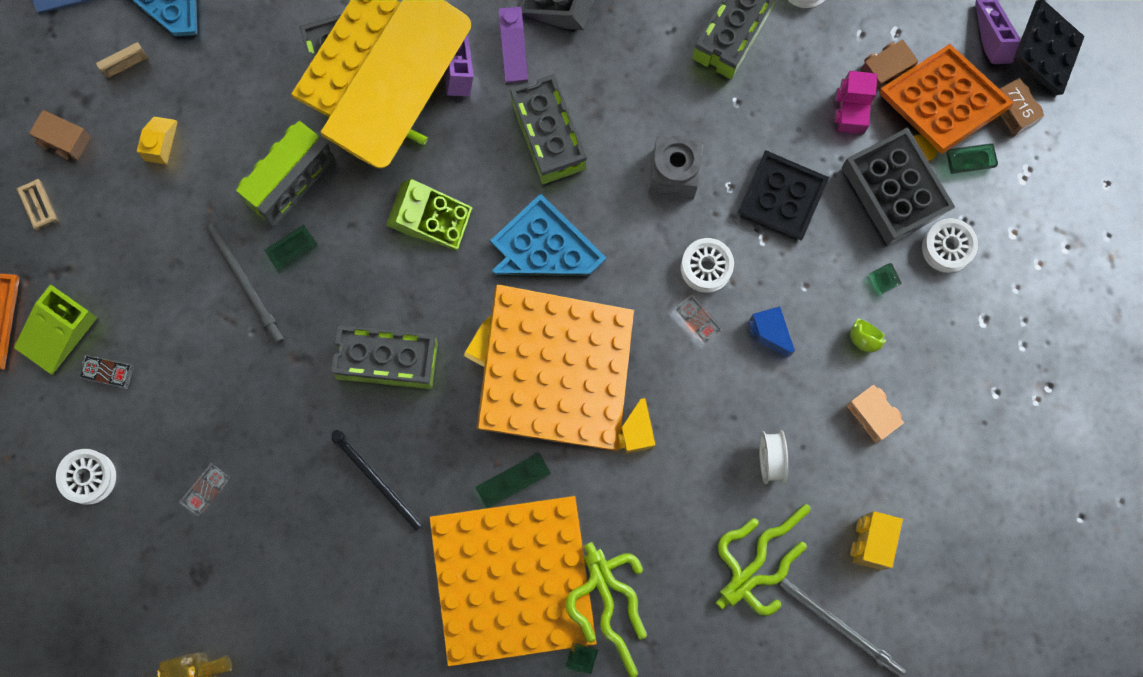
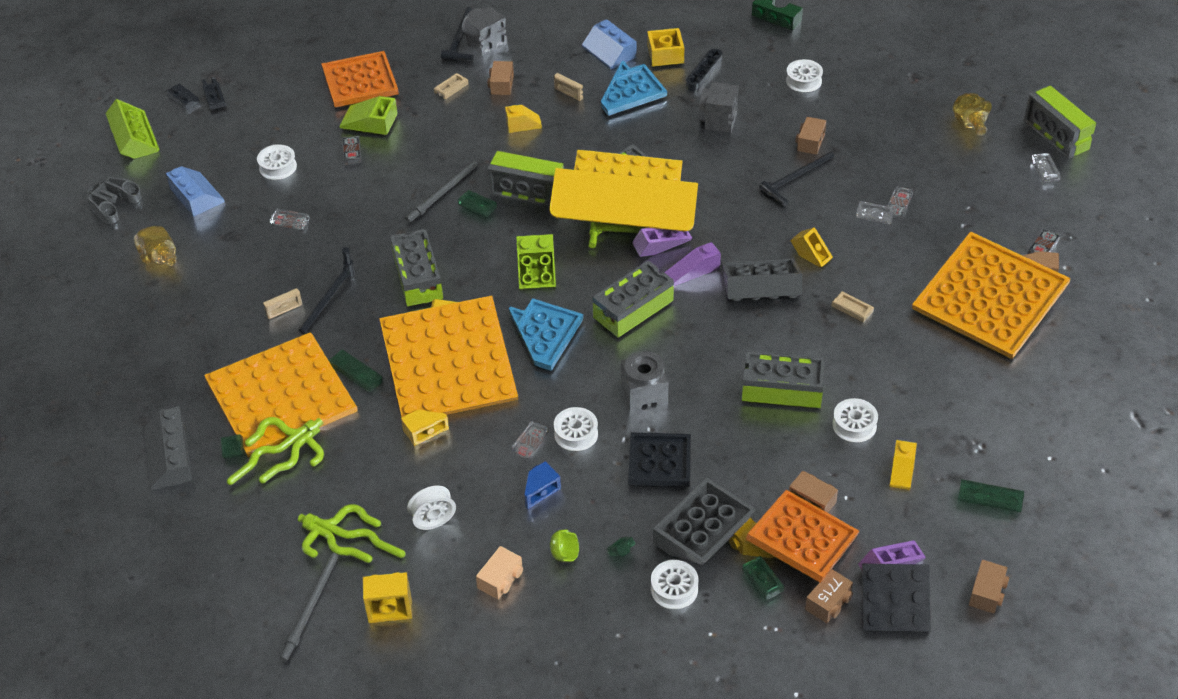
camera: 75 degrees right, 30 degrees down
dark pink brick [834,71,877,134] -> none
none -> medium blue slope [166,166,225,216]
none -> tan tile [263,288,302,319]

